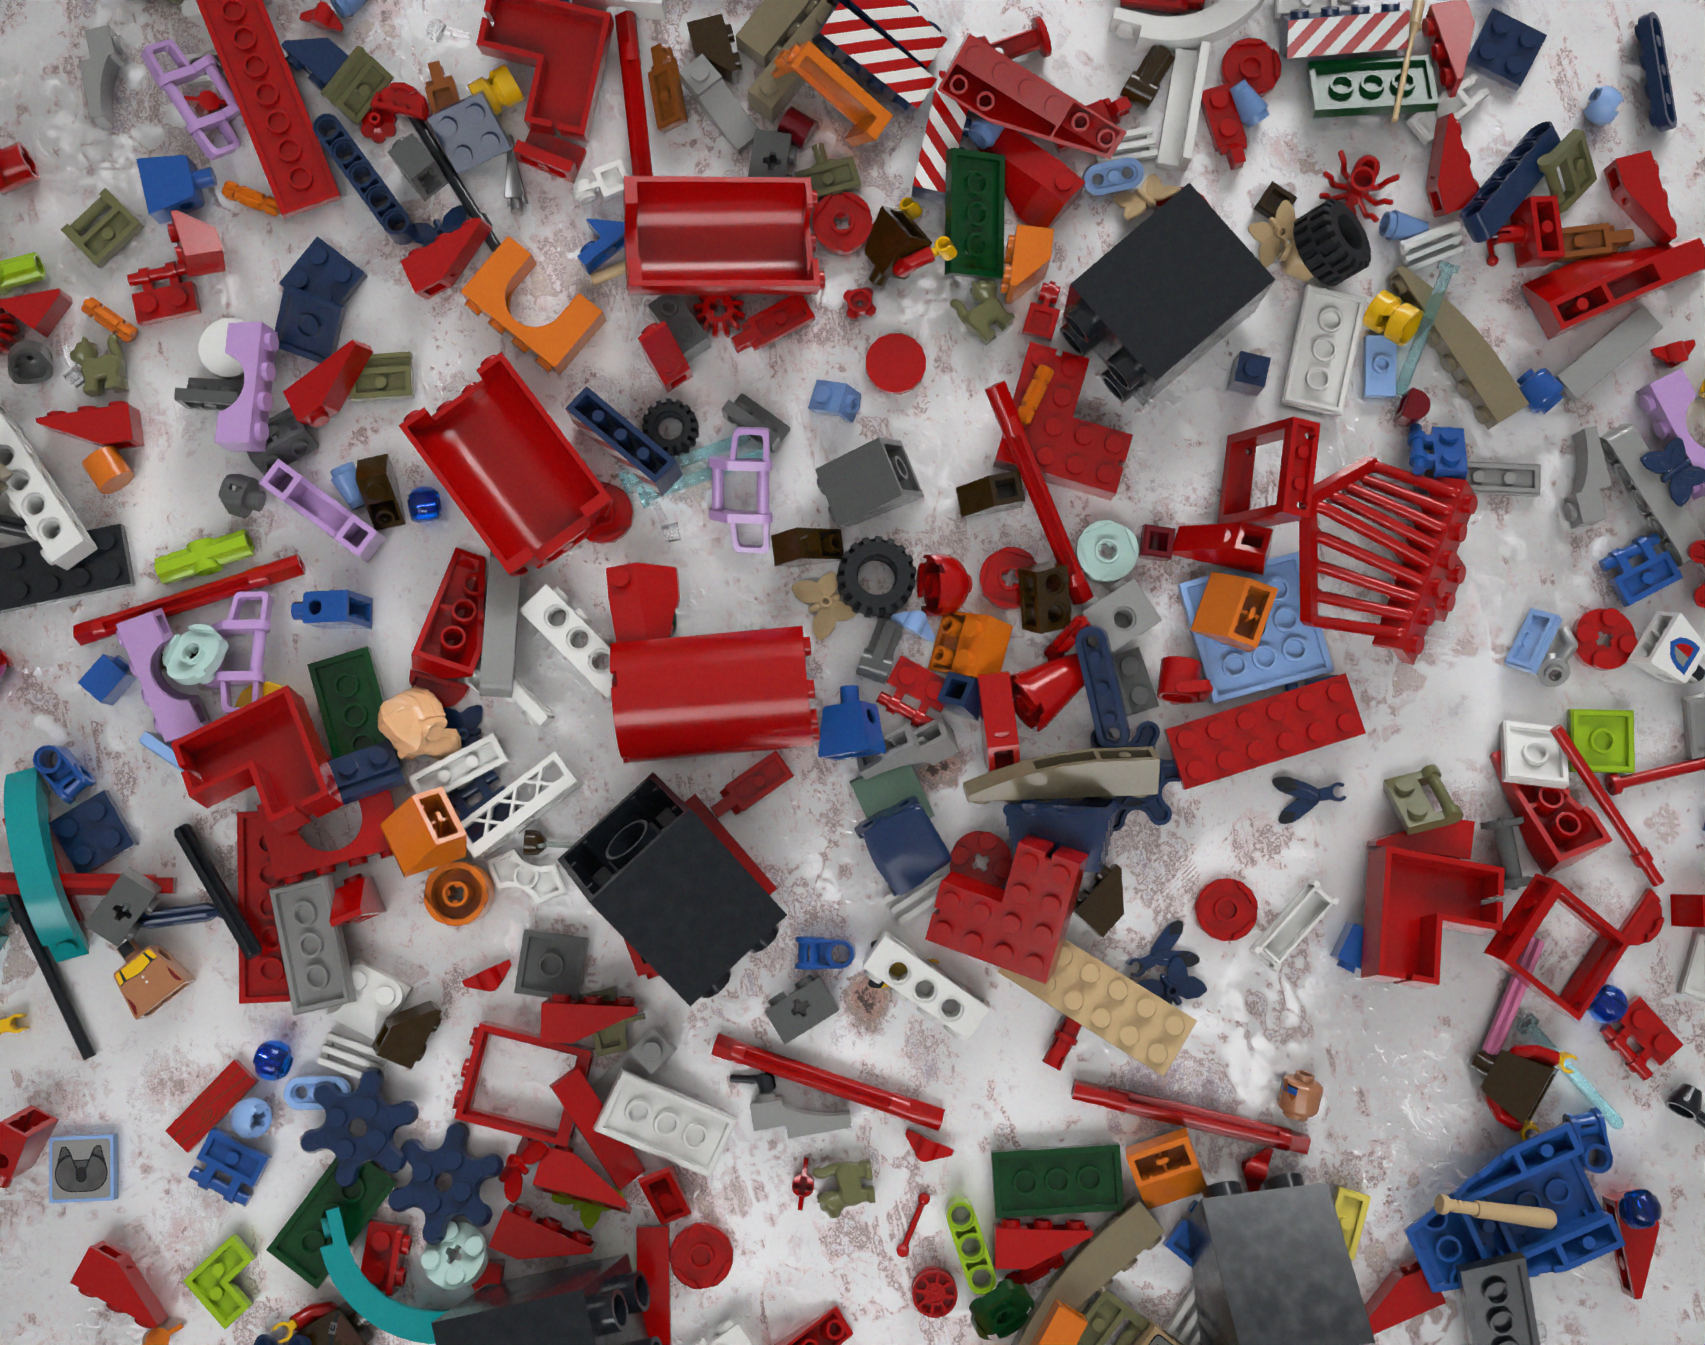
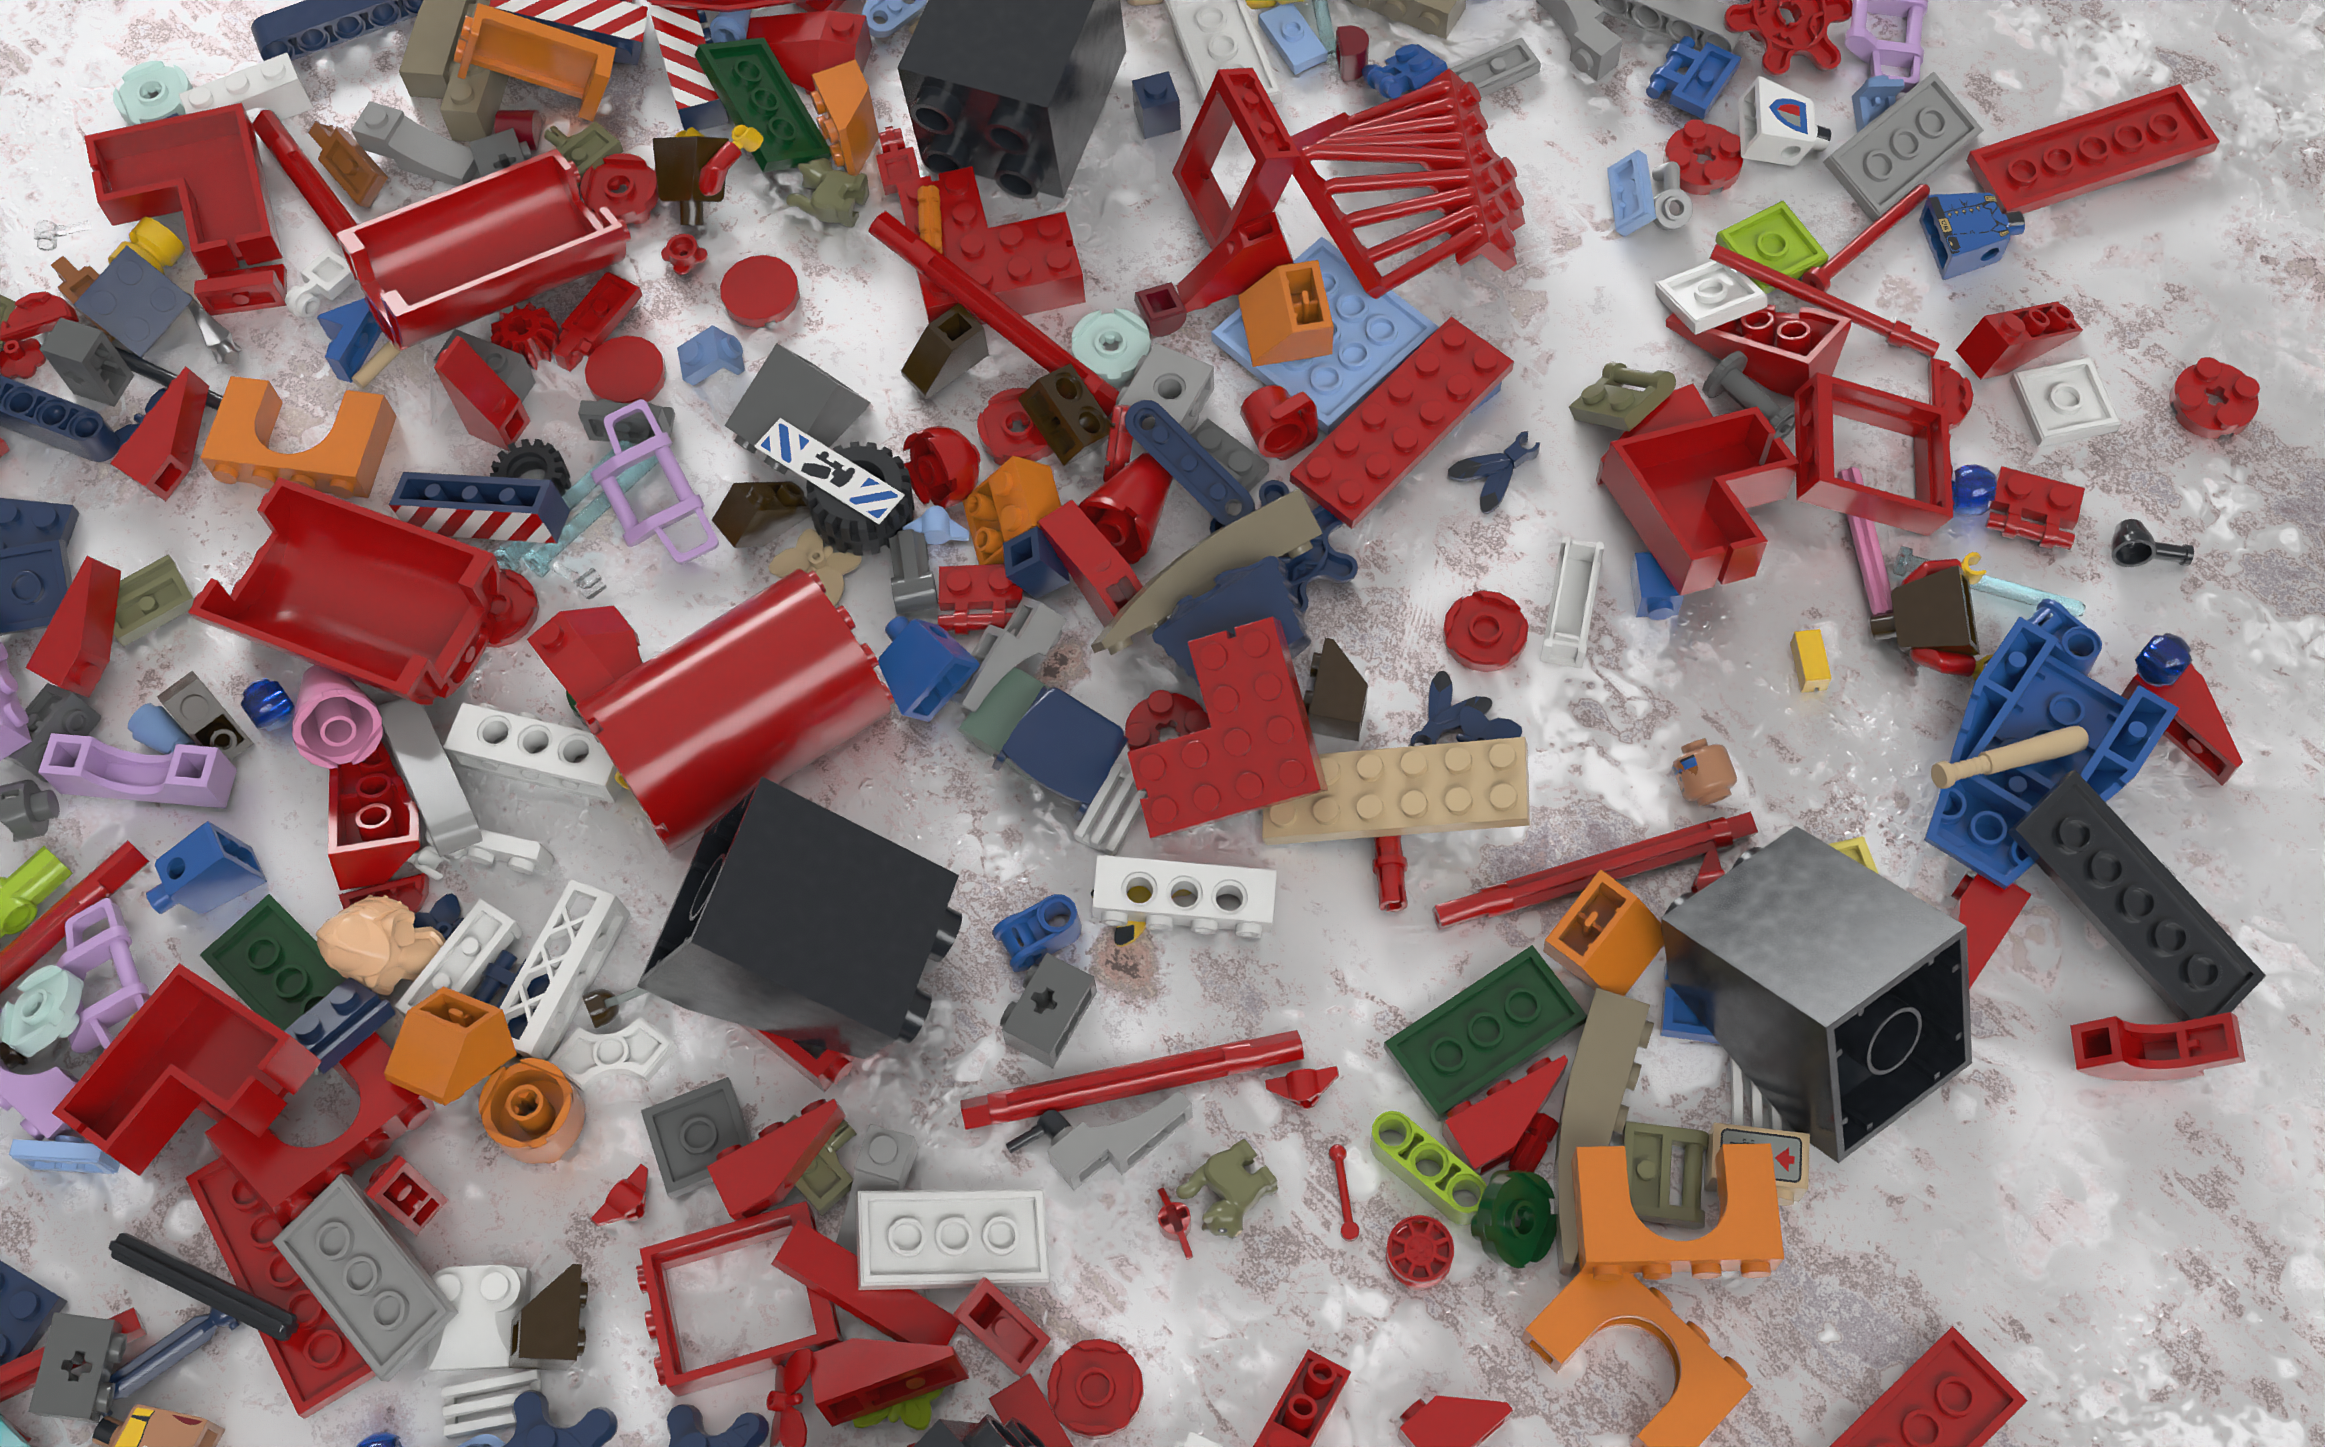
camera: 25 degrees left, 20 degrees down
dark brown slope [687,14,743,84] -> none
red hinge [710,750,794,818] -> none
none -> bright pink cone [292,665,383,769]
none -> red tile [584,335,666,404]
none -> white sticker [754,418,905,524]
none -> yellow piece [1790,629,1832,693]

